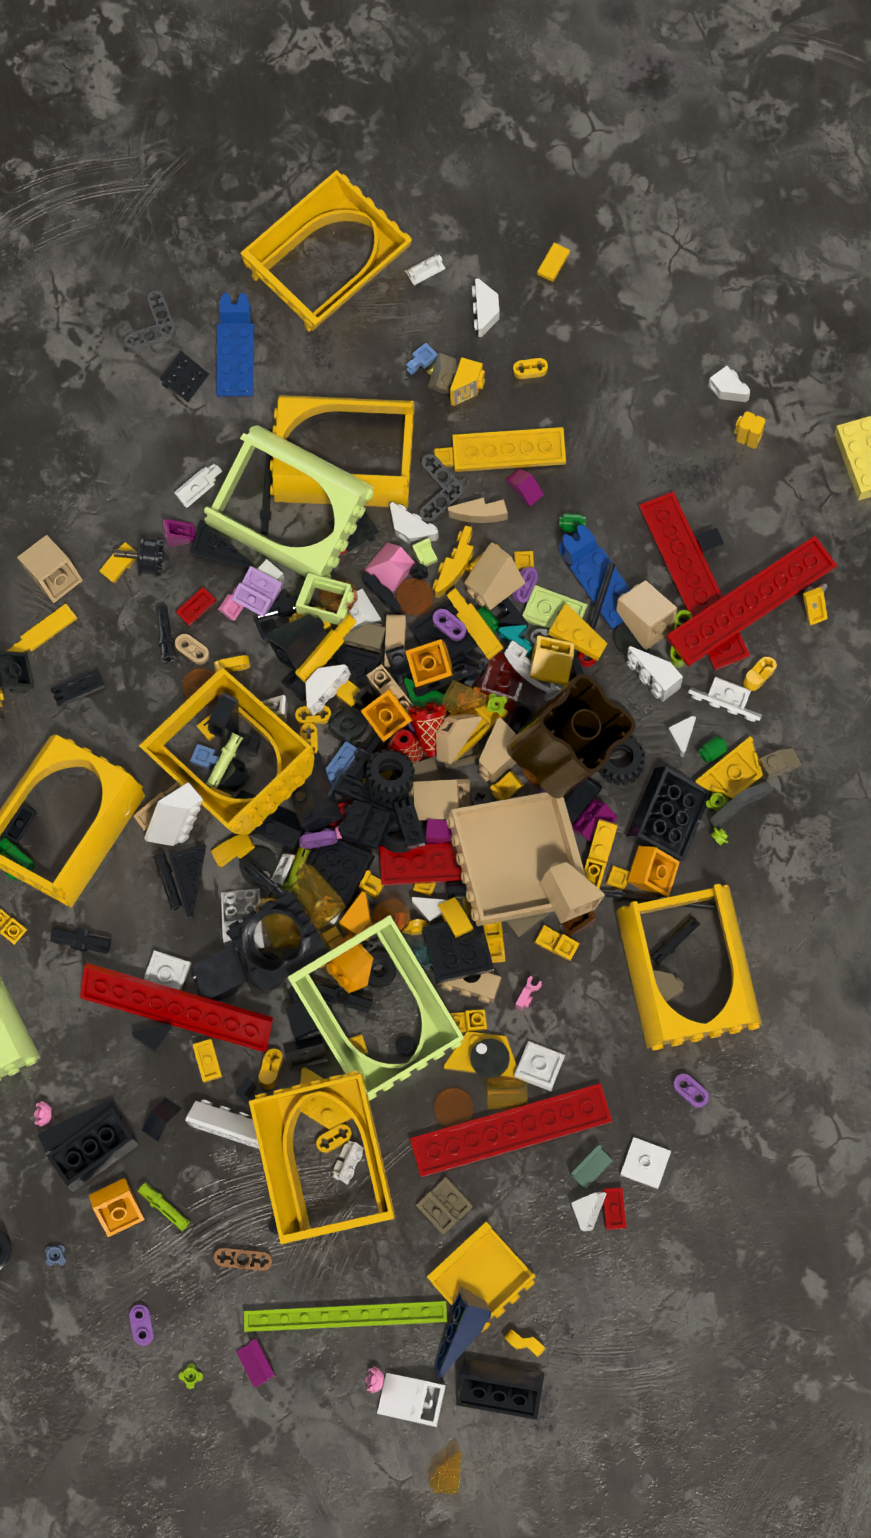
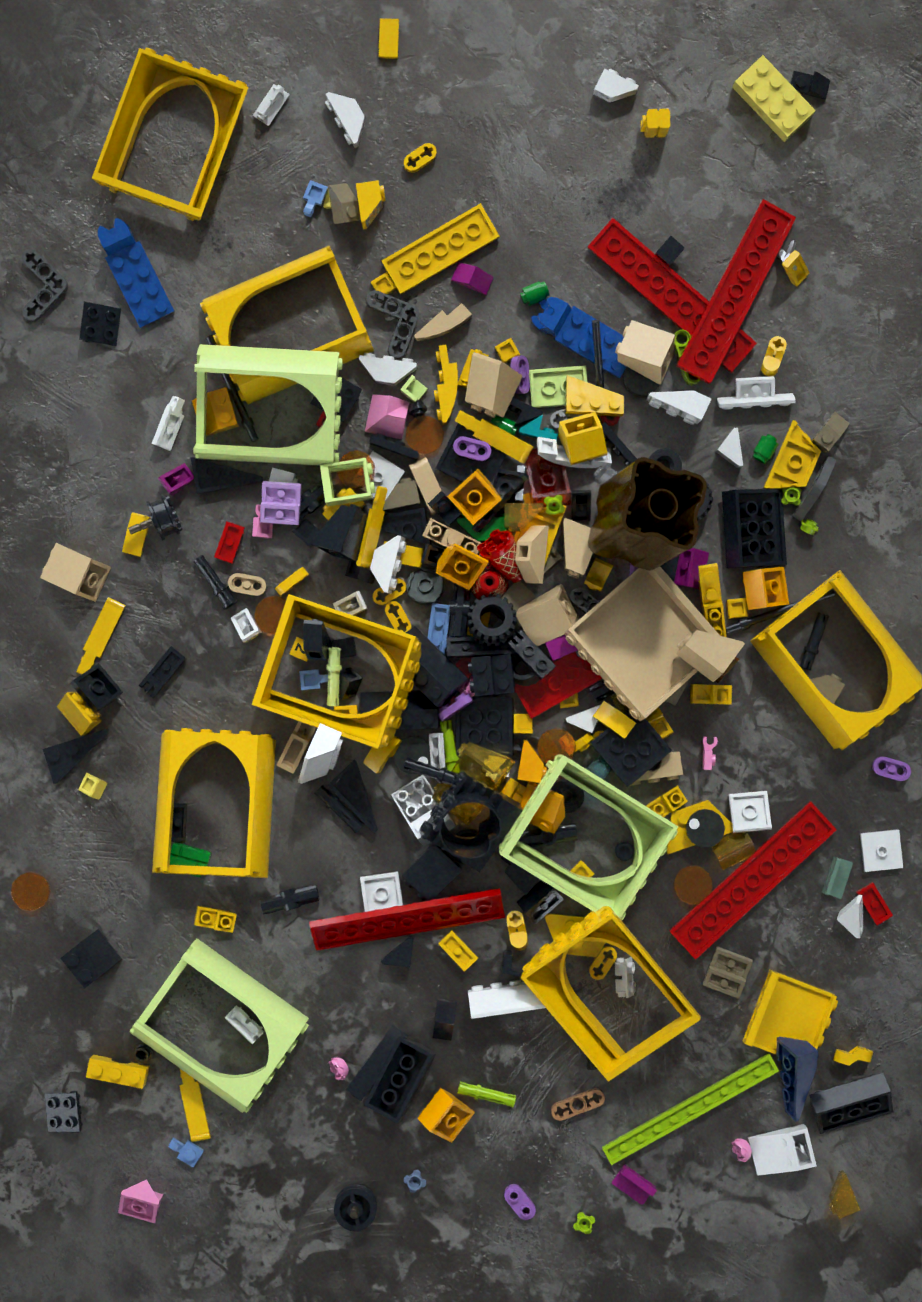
camera: 30 degrees left, 15 degrees up
none -> light orange slope [192,387,240,436]
none -> white slope [231,608,262,643]

